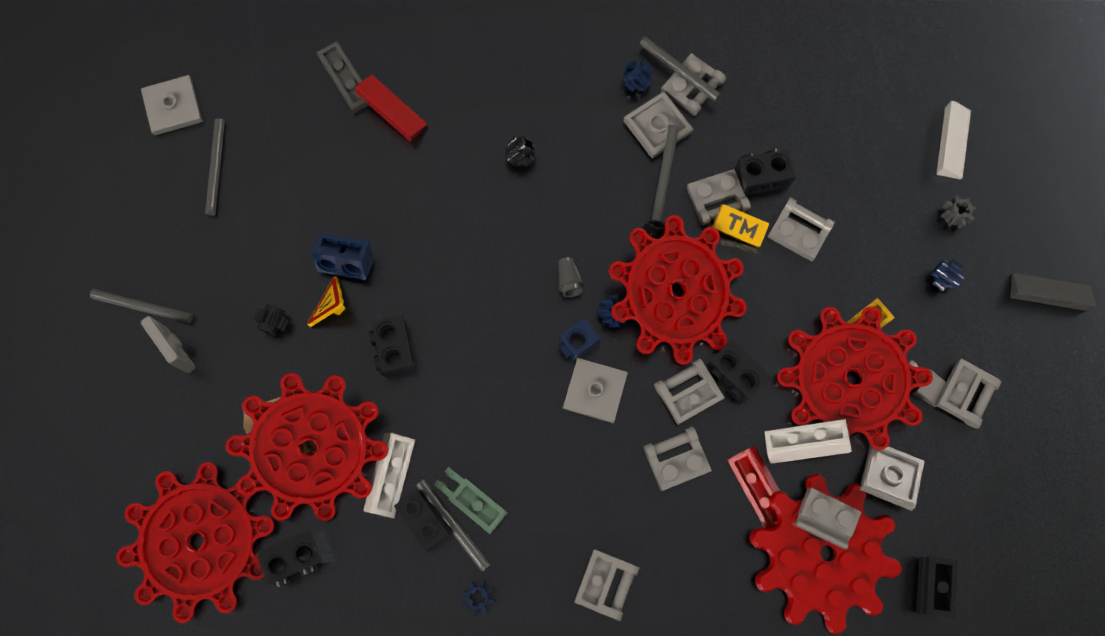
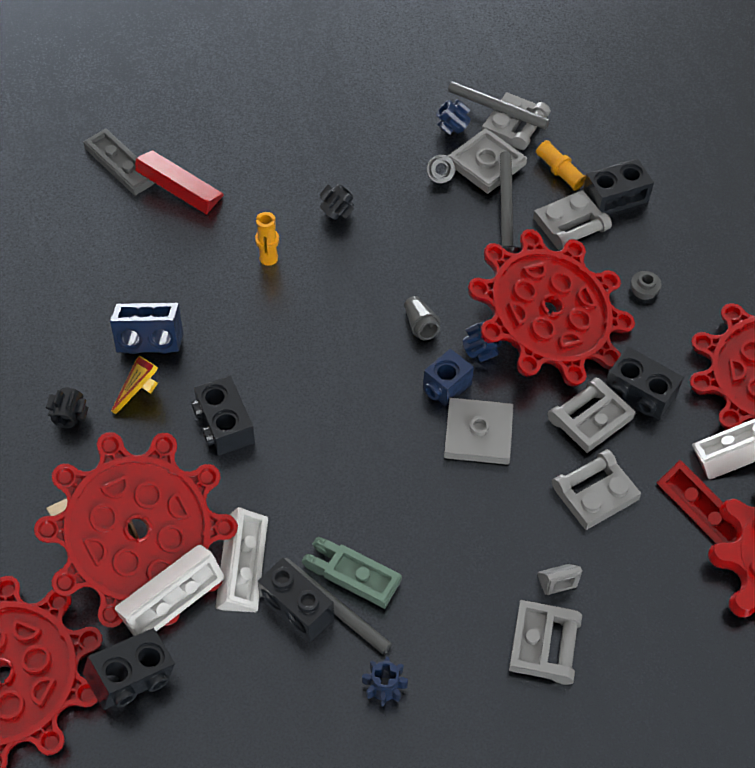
camera: 10 degrees left, 20 degrees down
yellow tile [712,204,769,247] -> none
light grey plate [768,197,835,261] -> none
none -> white slope [115,545,225,636]
none -> light orange pin [255,212,279,266]
none -> plate [426,155,455,183]
none -> light orange pin [536,140,586,191]
none -> light grey slope [537,564,582,595]
none -> dark grey plate [631,271,662,300]

